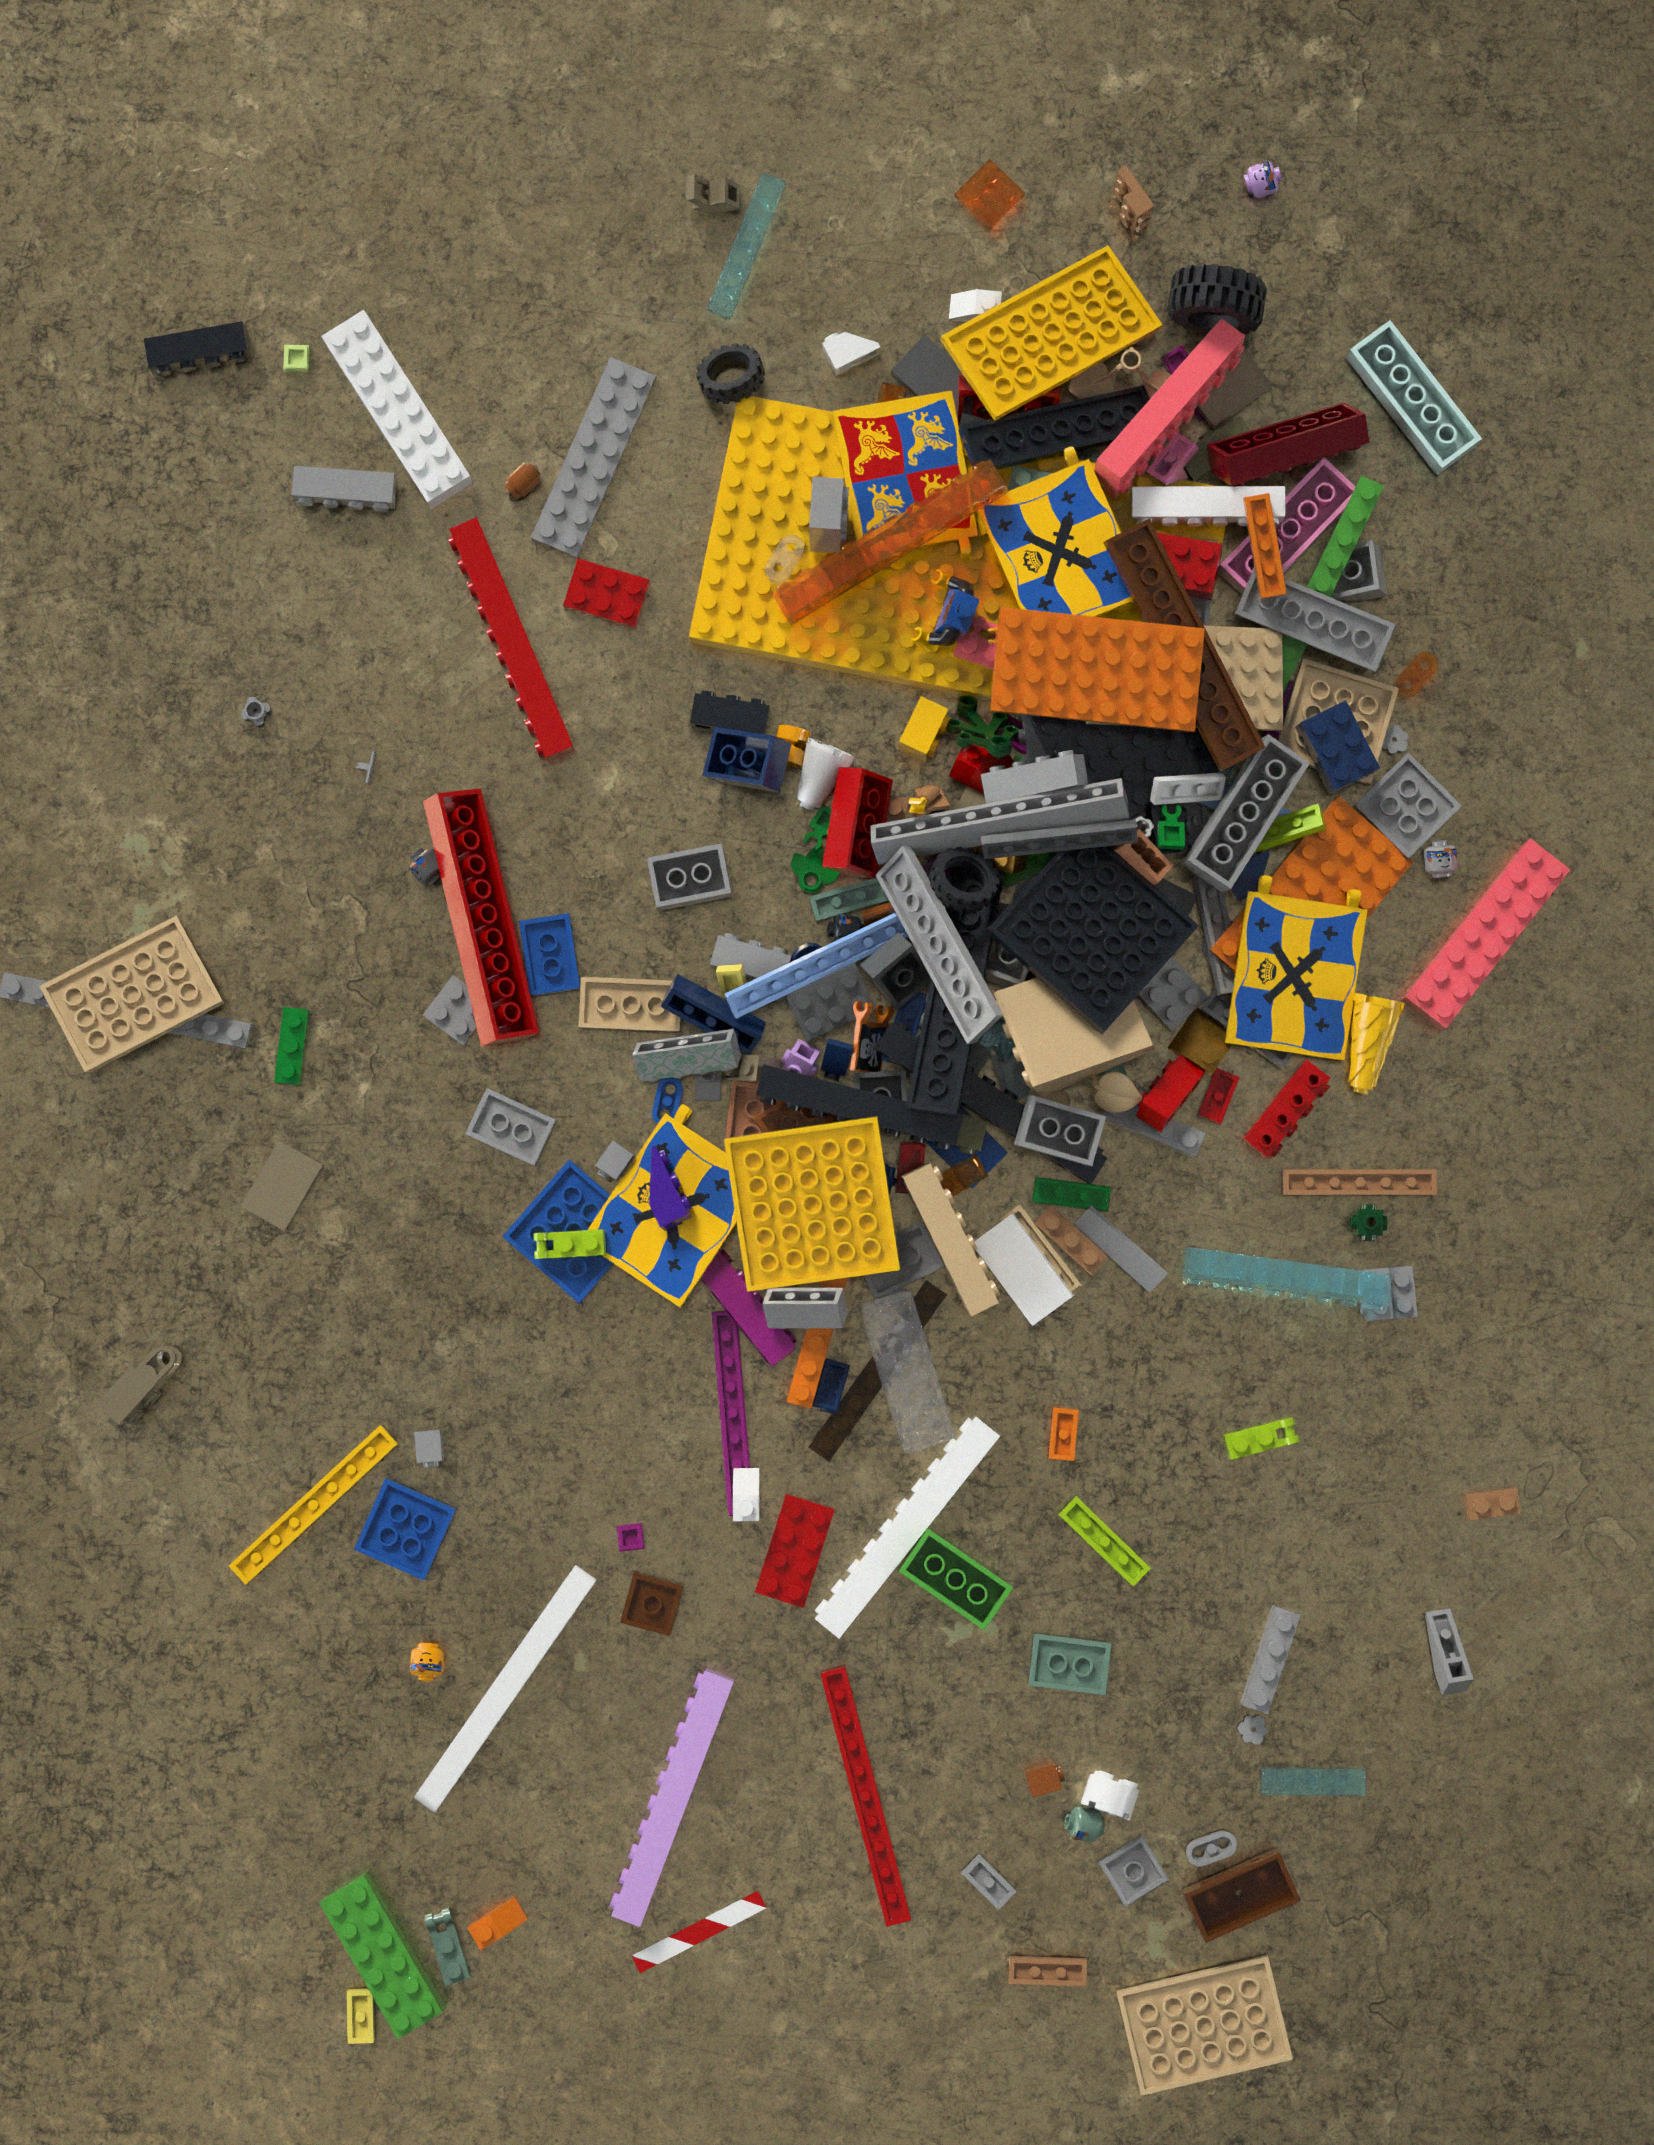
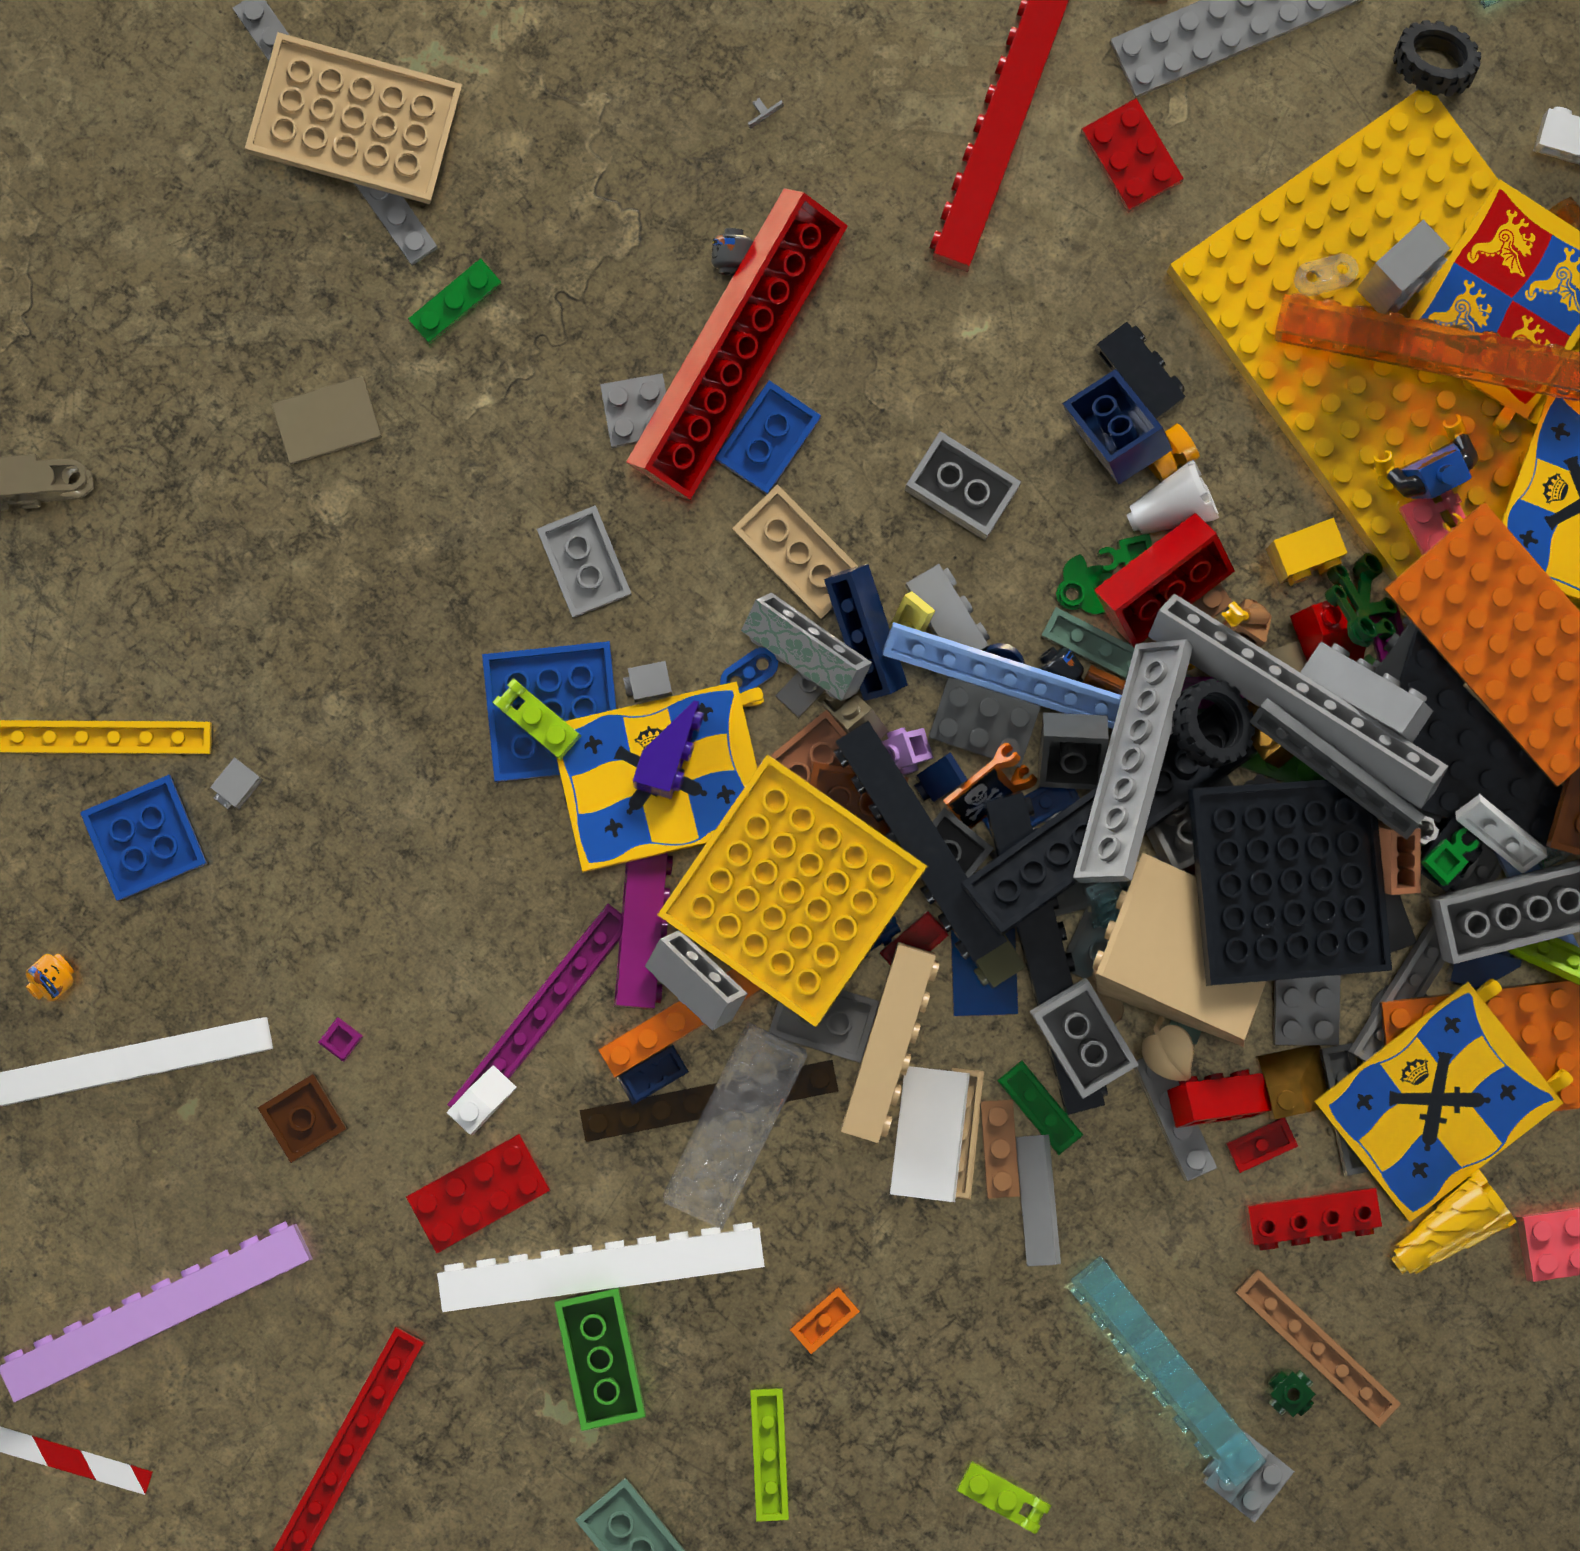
camera: 35 degrees right, 0 degrees up
clear orange slope [940,1154,988,1197] -> none

